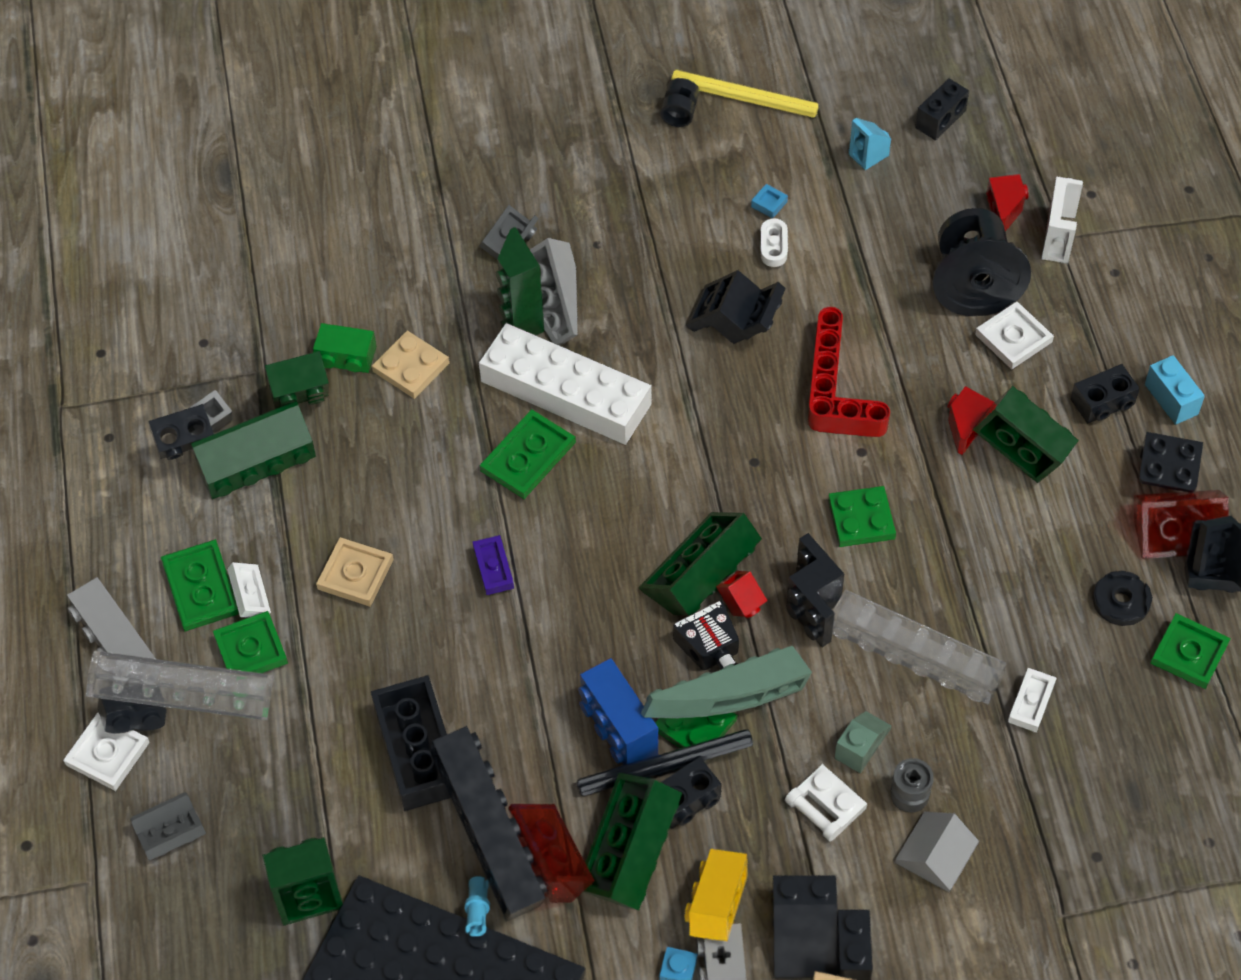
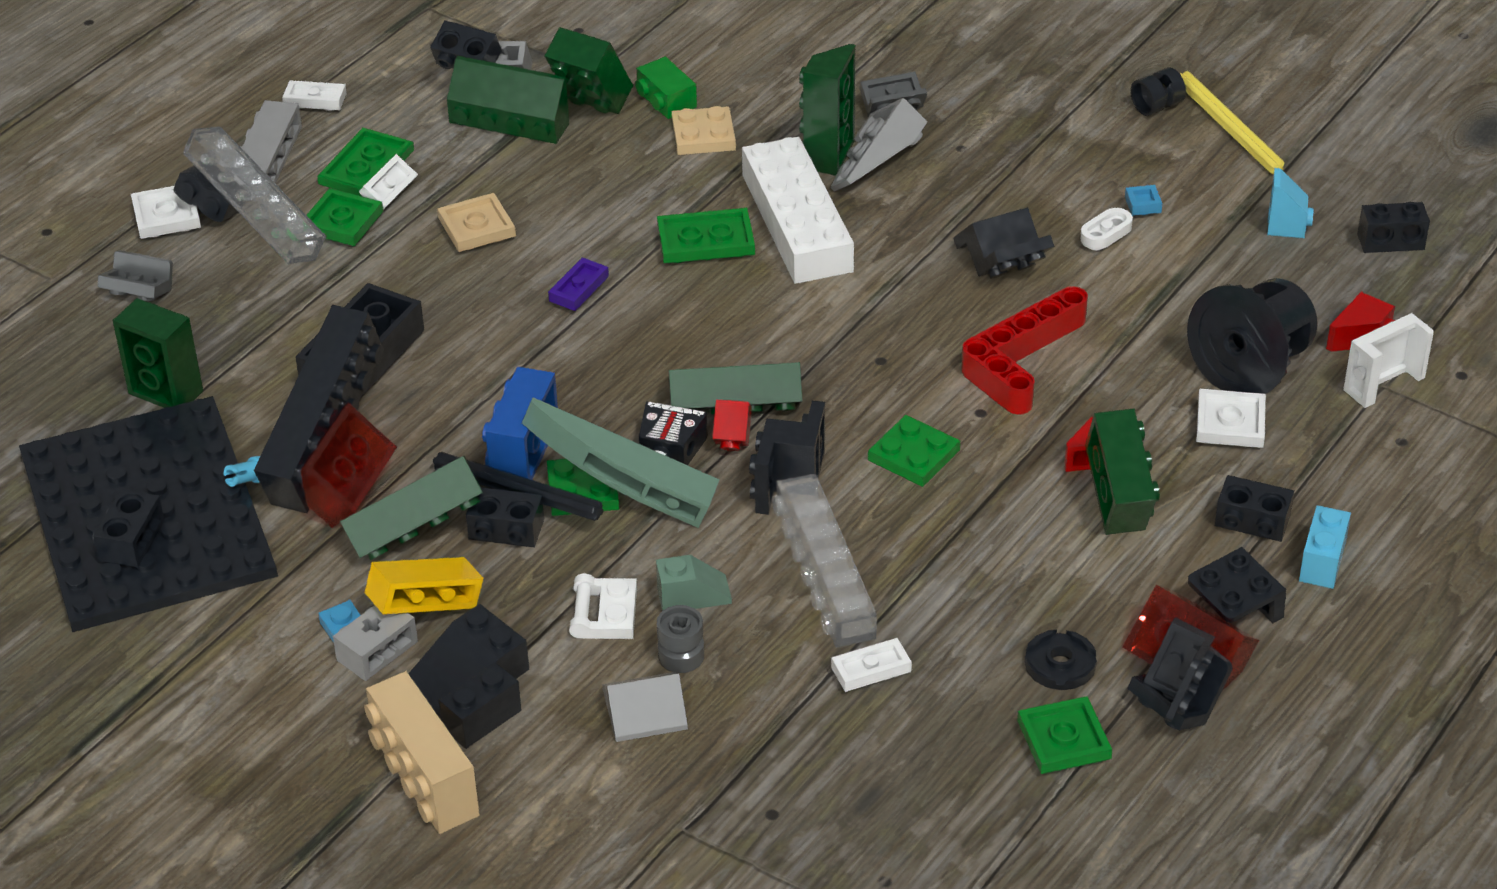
camera: 45 degrees right, 15 degrees down
none -> white plate [282,80,347,111]

